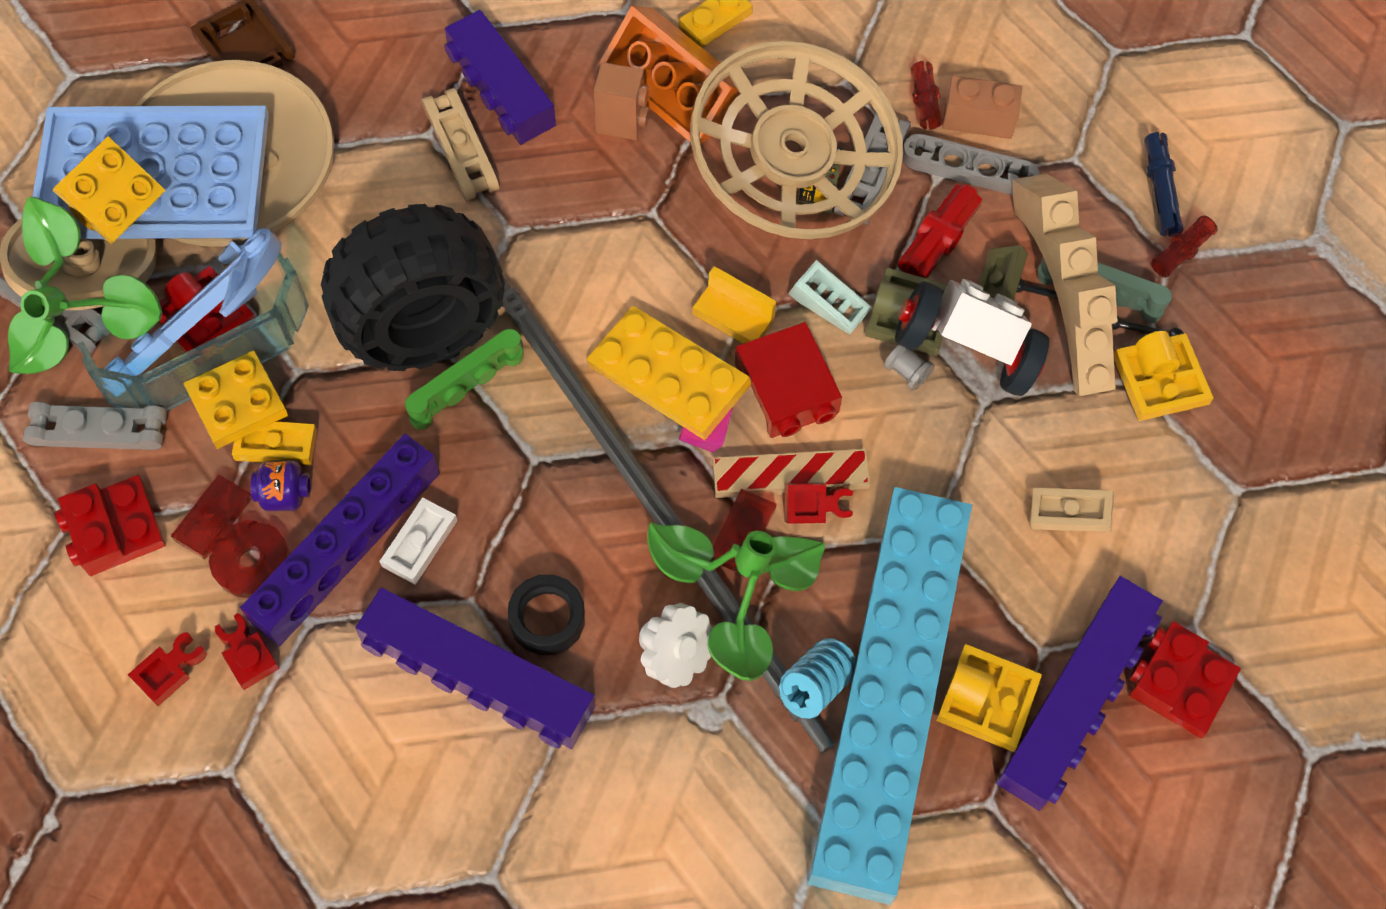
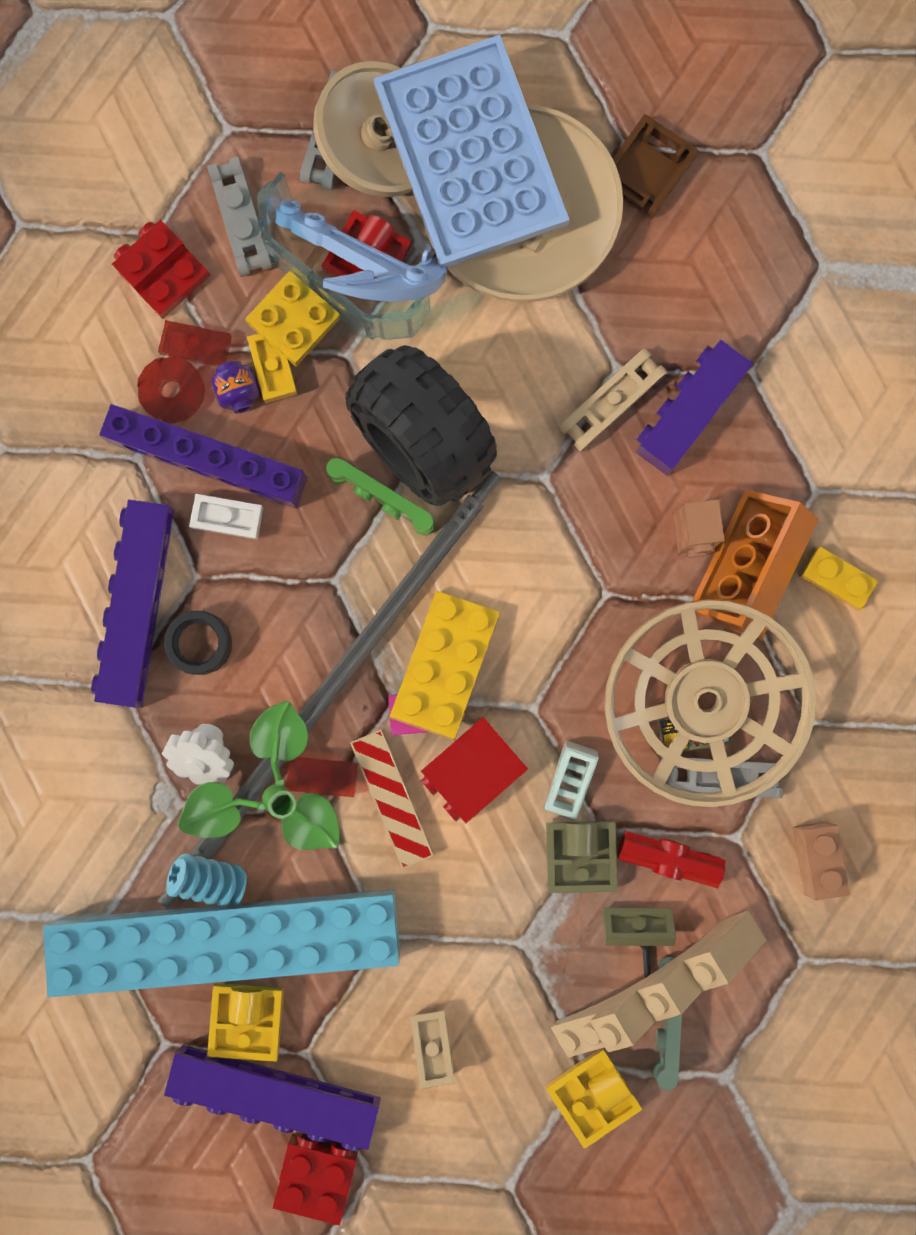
camera: 75 degrees right, 20 degrees up
bright green plant [8,197,162,374] -> none
yellow plate [52,136,166,245] -> none
red plate [128,632,207,706] -> none
red plate [215,613,280,690] -> none
yellow panel [692,266,776,344] -> none
red plate [784,483,853,524] -> none
light grey bush [884,345,935,391] -> none
brick [895,278,1049,396] -> none
light grey beam [903,134,1040,195] -> none
clear red pin [911,61,942,130] -> none
black hinge [1112,316,1184,337] -> none
dark blue pin [1144,132,1184,237] -> none
clear red pin [1151,215,1218,278] -> none

